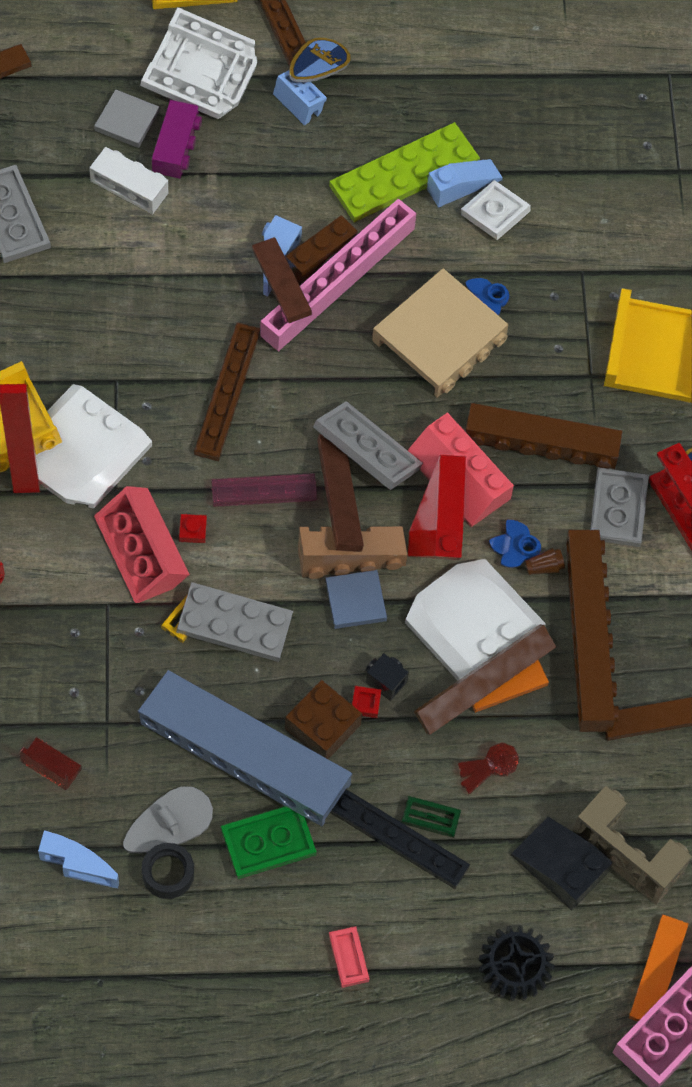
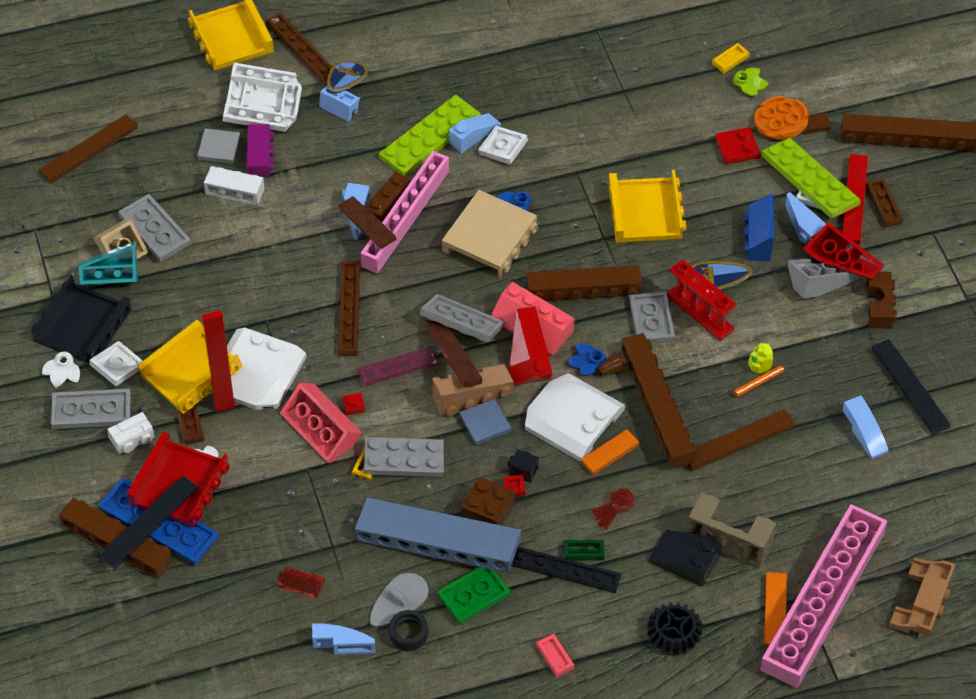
camera: 10 degrees left, 10 degrees down
reddish brown tile [414,624,556,735] -> none

